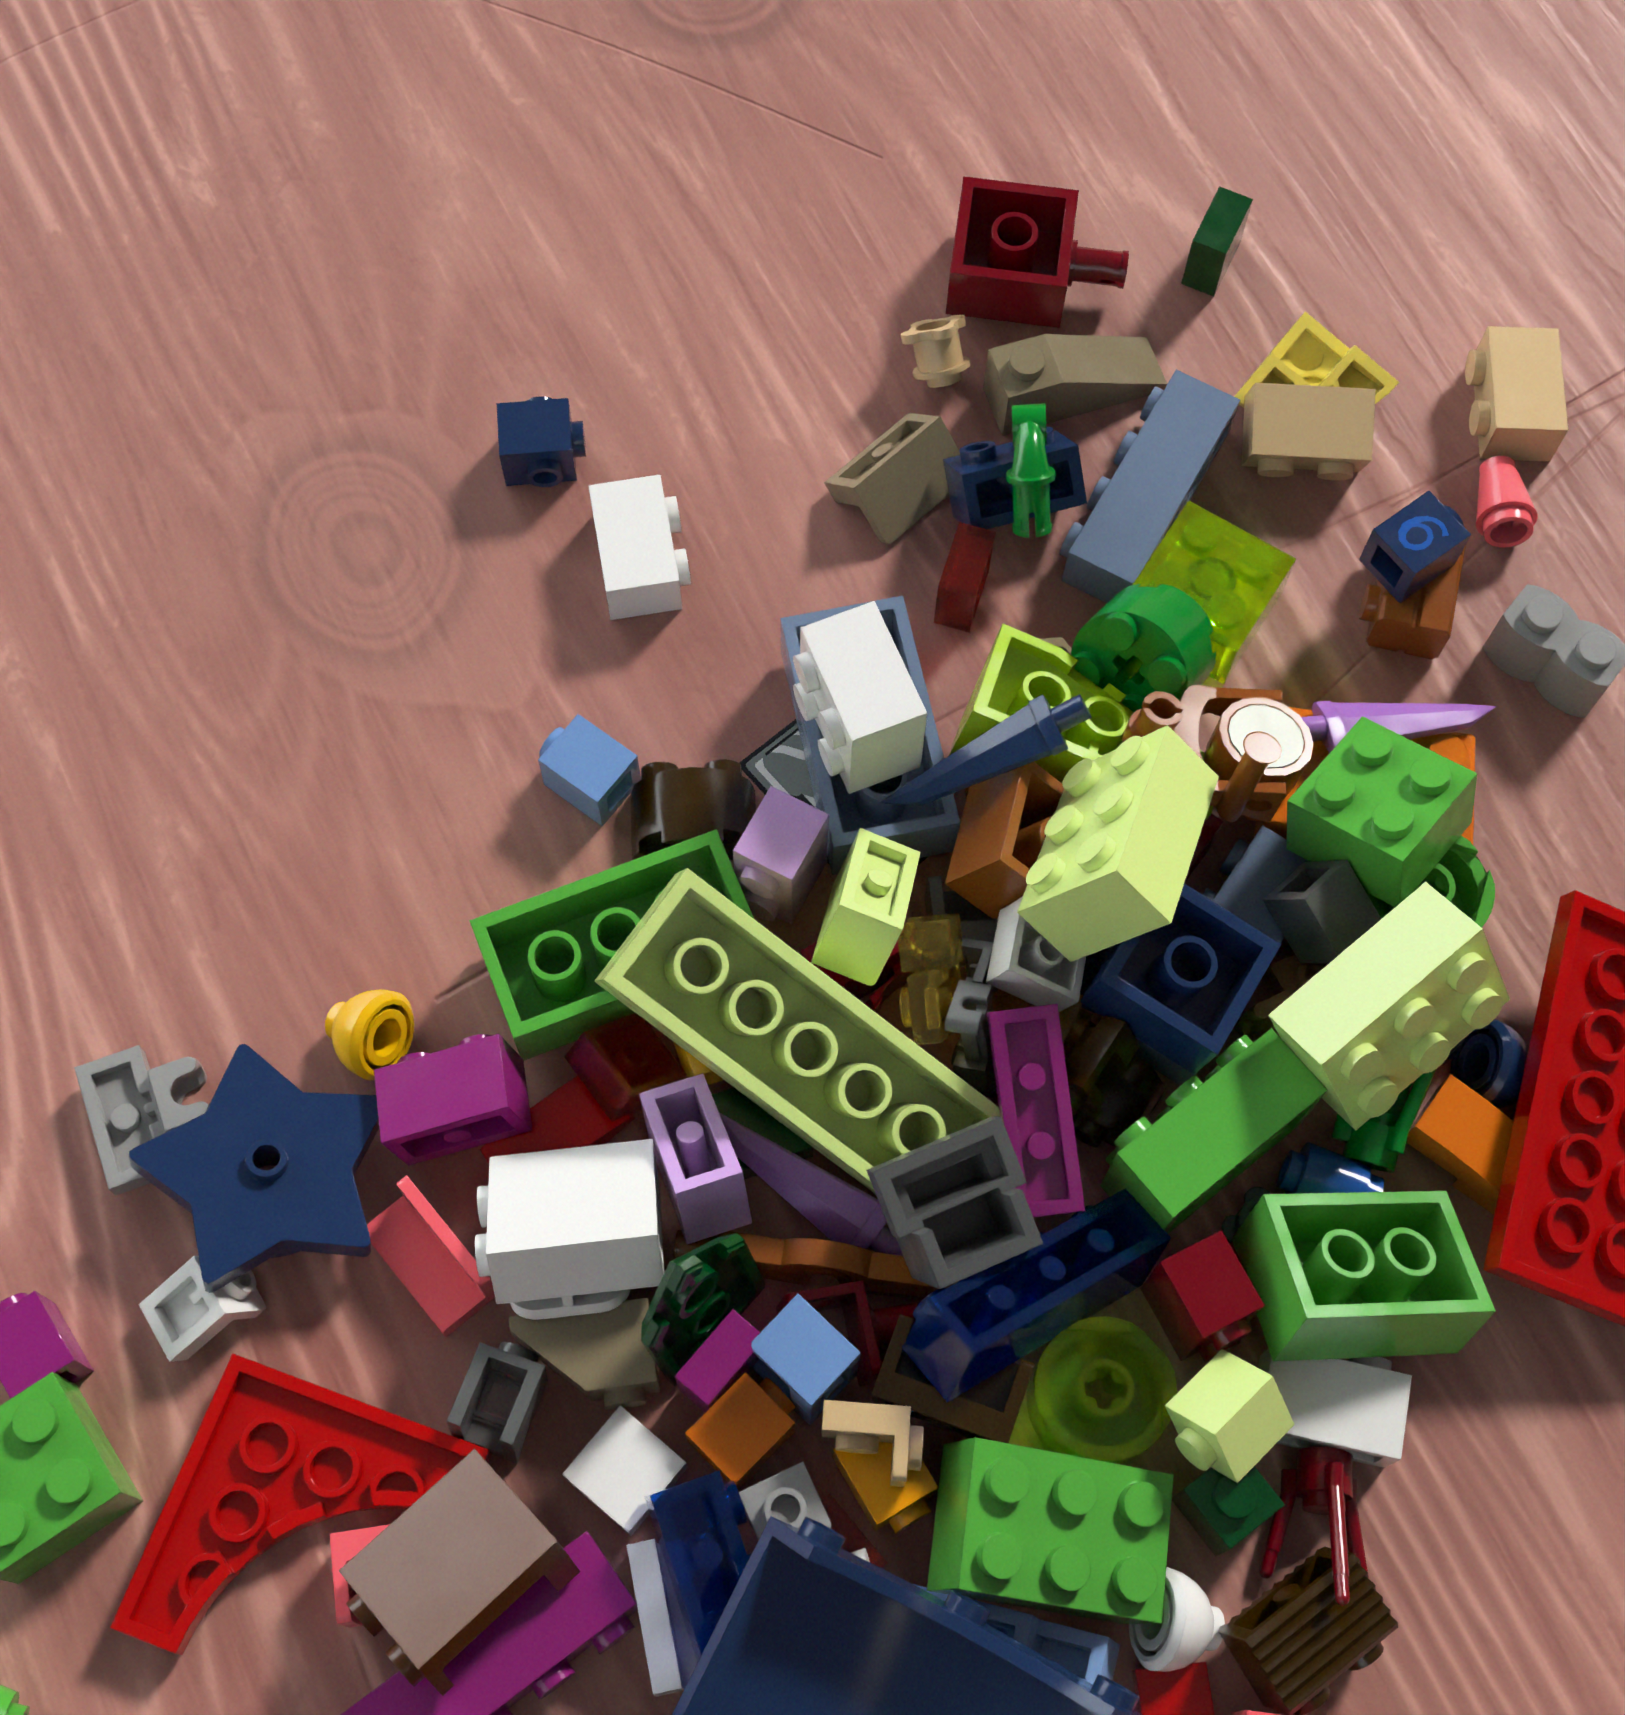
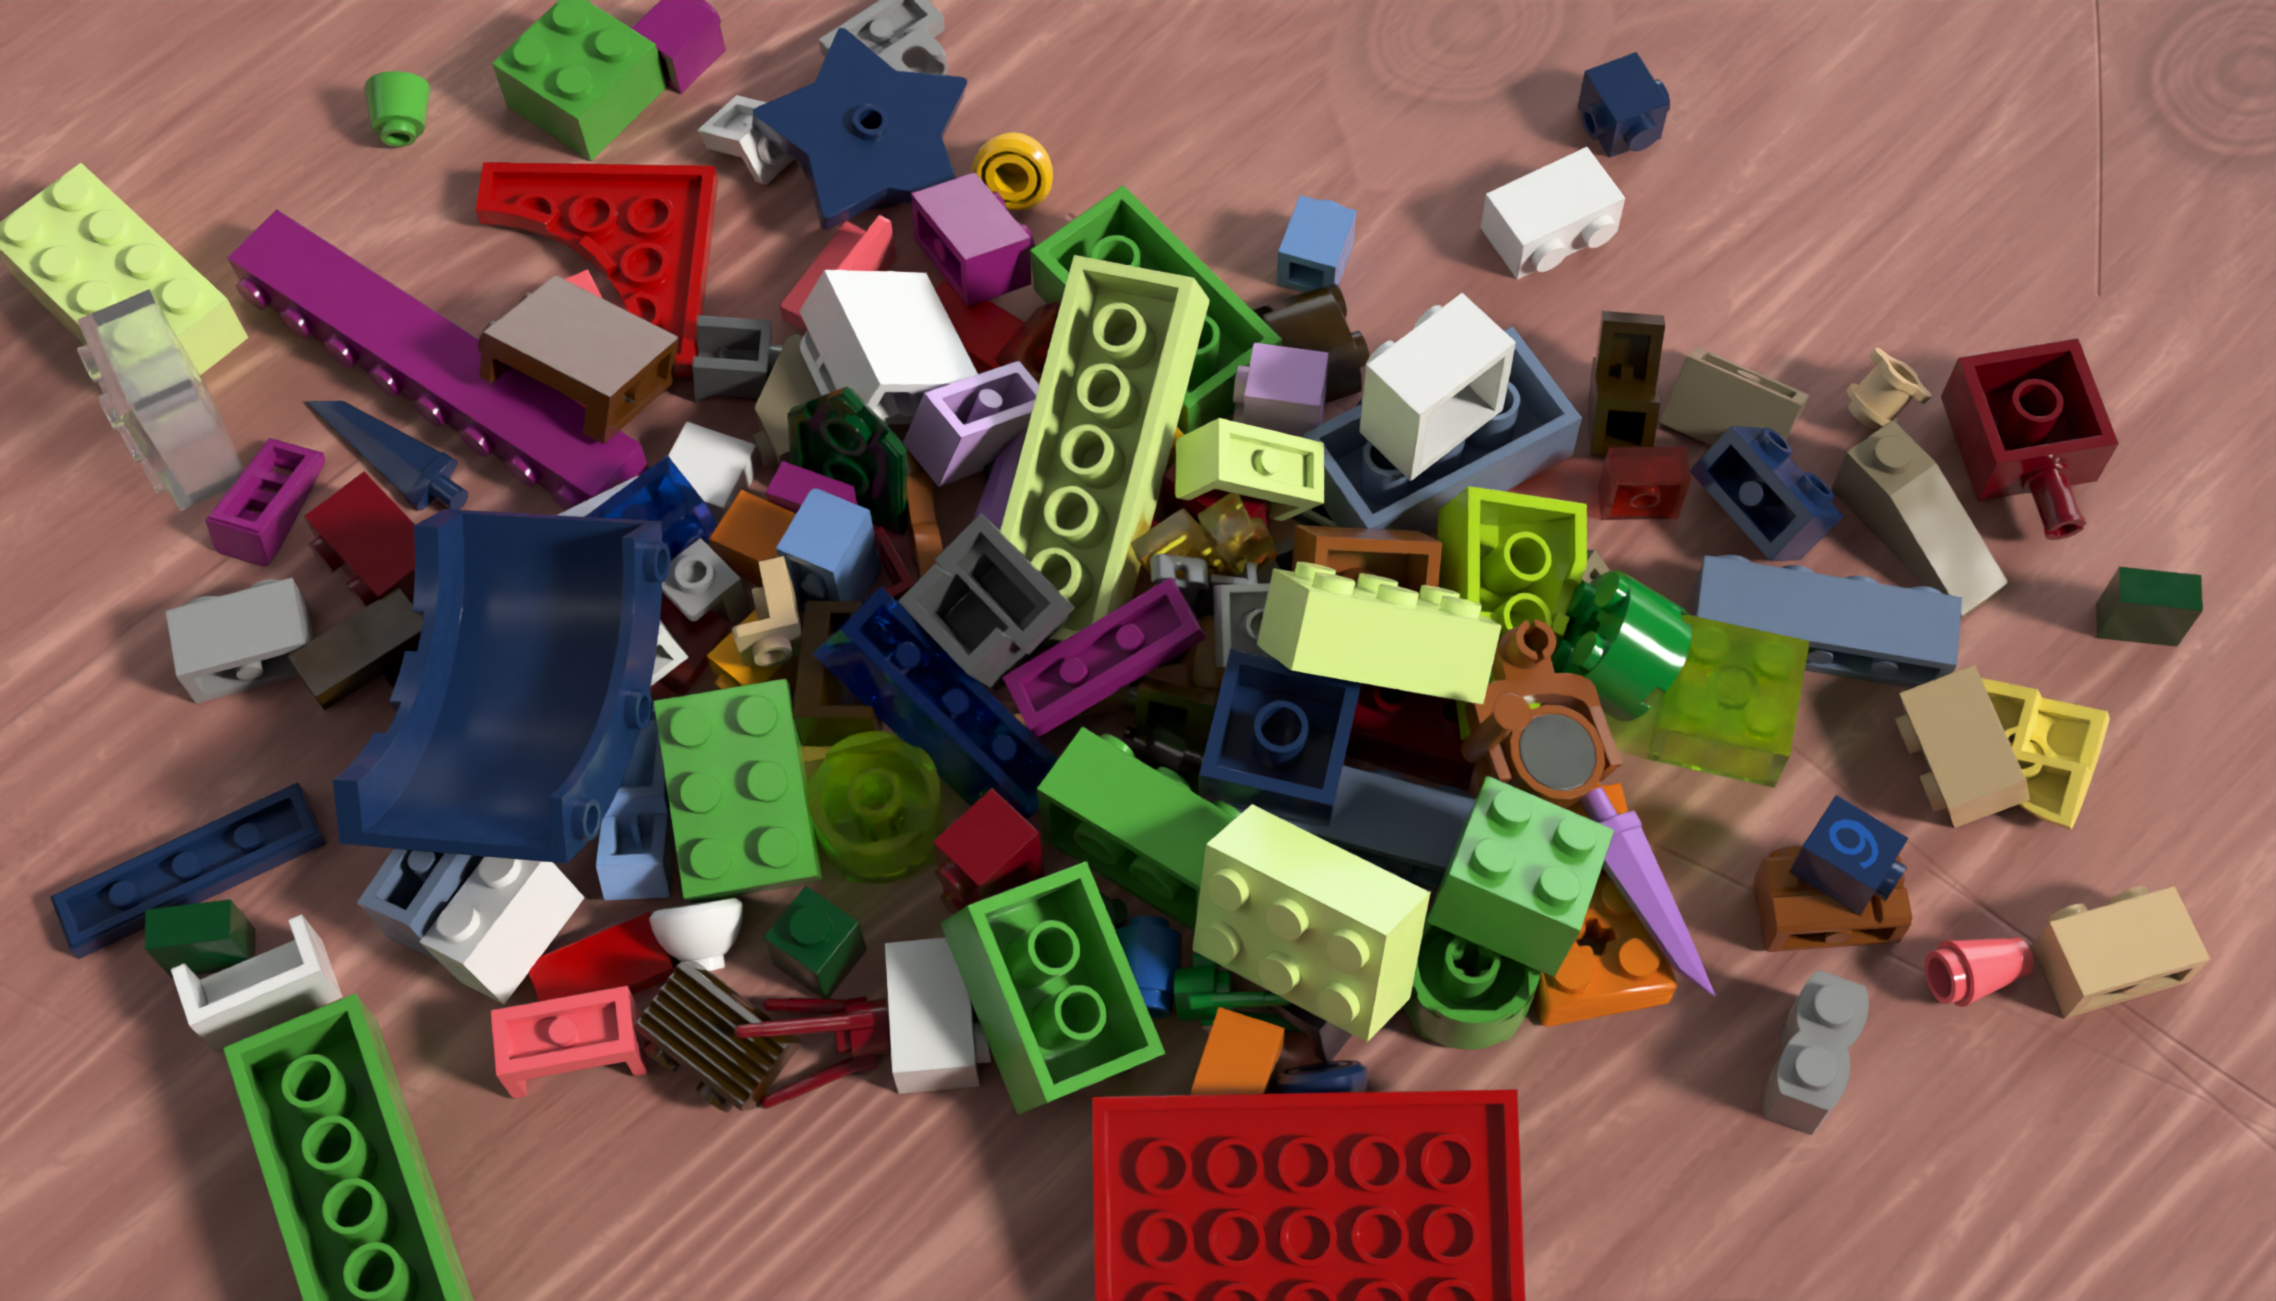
camera: 75 degrees right, 5 degrees down
dark blue bar [880,694,1092,806] -> none
green piece [1006,403,1056,538] -> none
yellowish green brick [1165,1349,1295,1483] -> none
dark grey brick [1263,860,1381,964] -> none
none -> dark brown brick [1588,311,1665,459]

